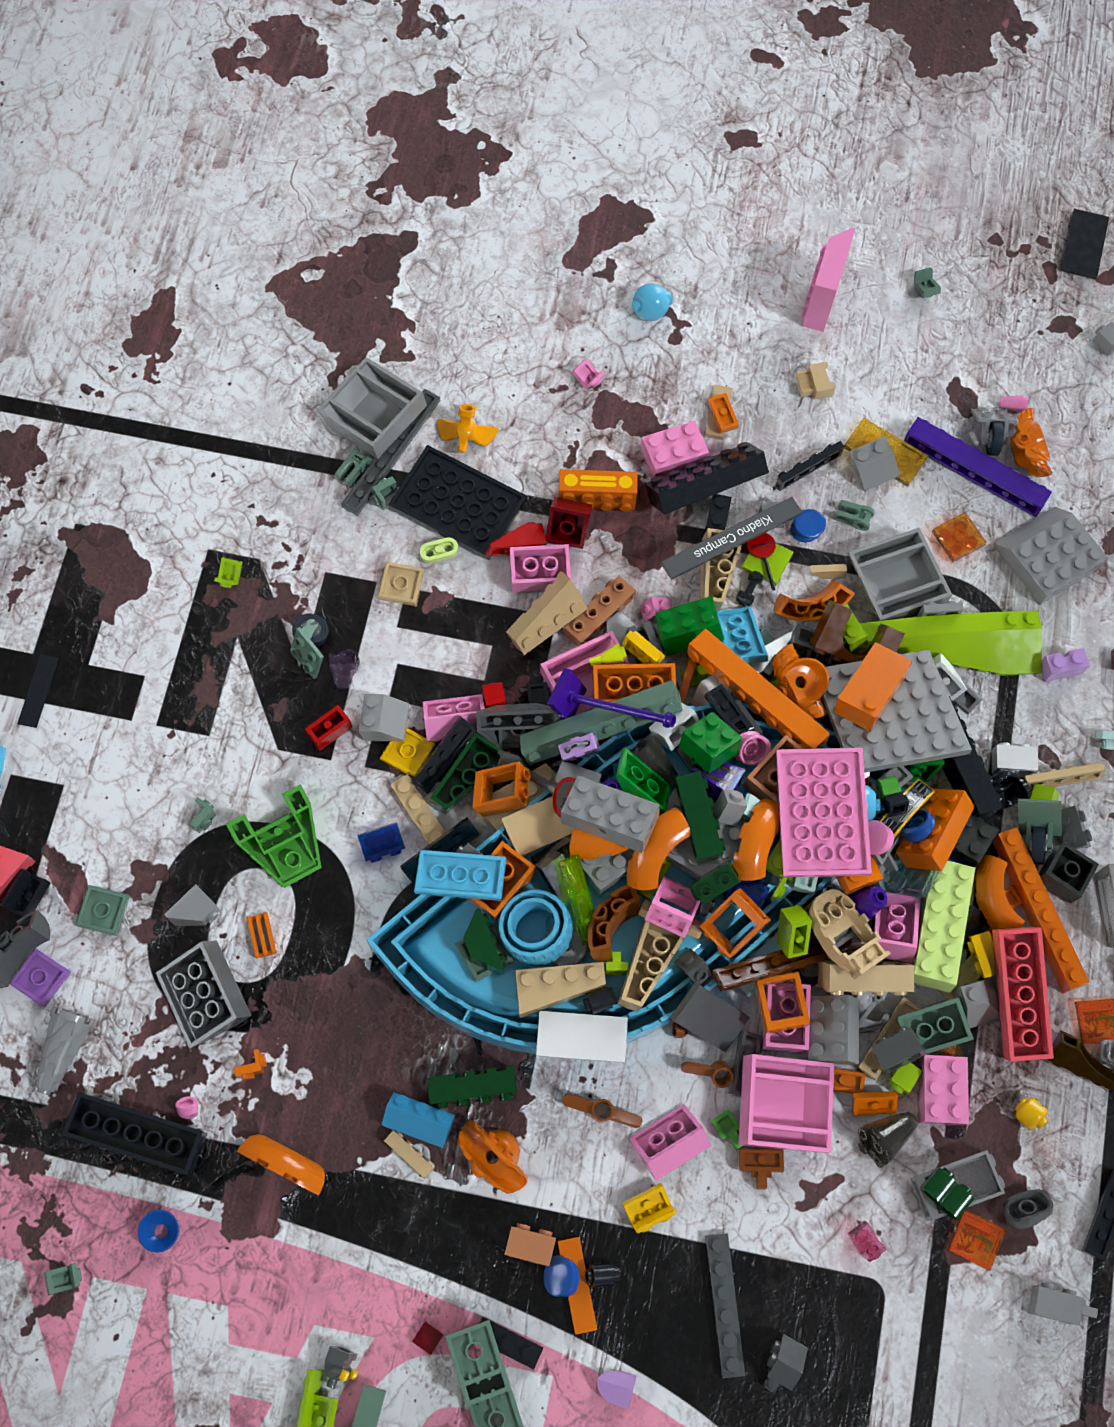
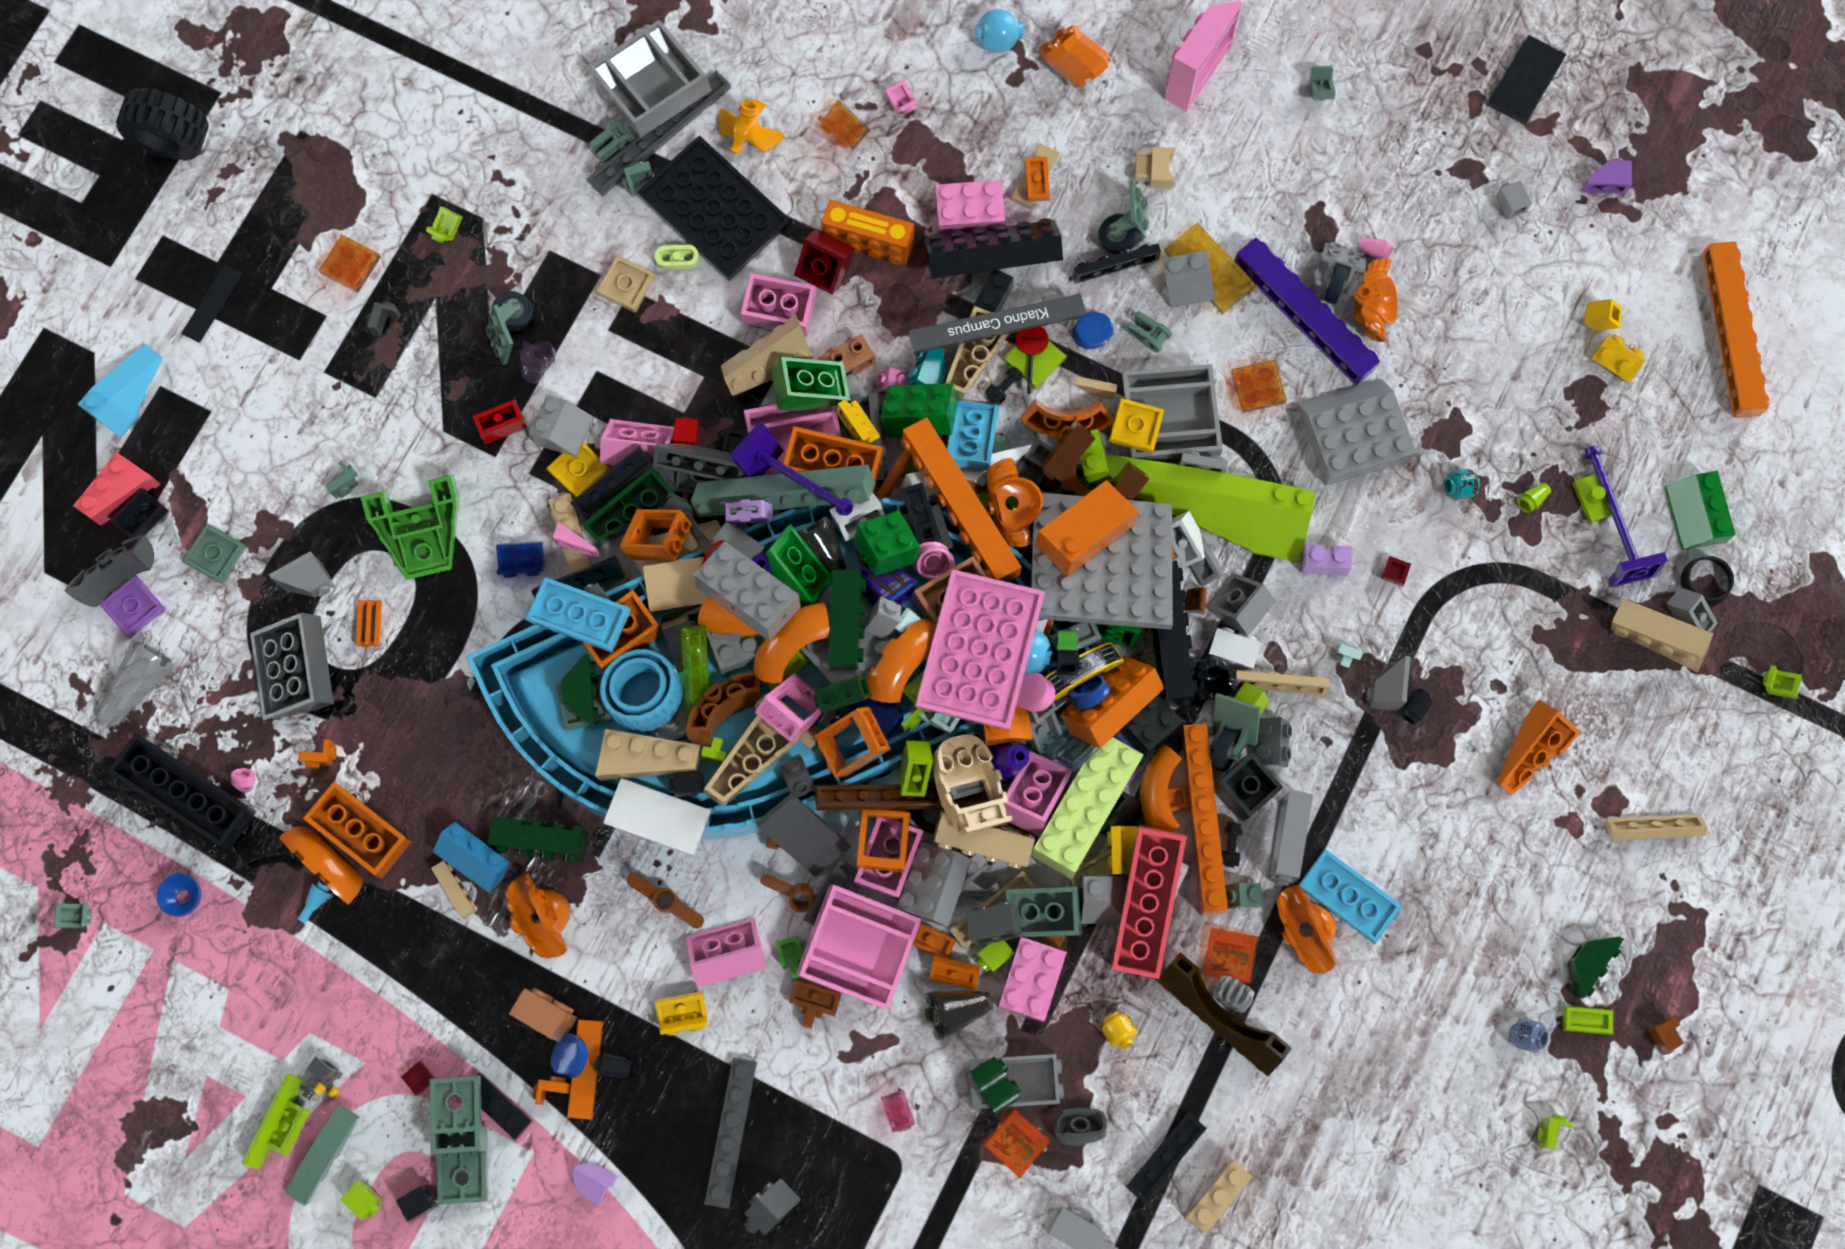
camera: 20 degrees right, 5 degrees up
red slope [486,522,547,556] -> none
neon yellow cone [589,643,627,667] -> none
none -> medium azure cone [298,880,333,923]
none -> orange brick [303,782,412,879]
none -> clear orange plate [318,234,381,293]
none -> dark grey bracket [366,302,401,337]
none -> orange bracket [532,1076,571,1105]
none -> bright pink slope [552,523,600,558]
none -> green slope [771,357,851,411]
none -> clear orange bracket [817,100,870,150]
none -> teal slope [908,348,946,385]
none -> orange brick [1039,25,1112,88]
none -> plate [1098,180,1149,254]
none -> yellow tile [1109,398,1165,454]
none -> dark orange slope [1185,587,1208,615]
none -> light grey slope [1206,573,1276,635]
none -> black bar [1221,822,1243,868]
none -> sand green bracket [1225,883,1263,909]

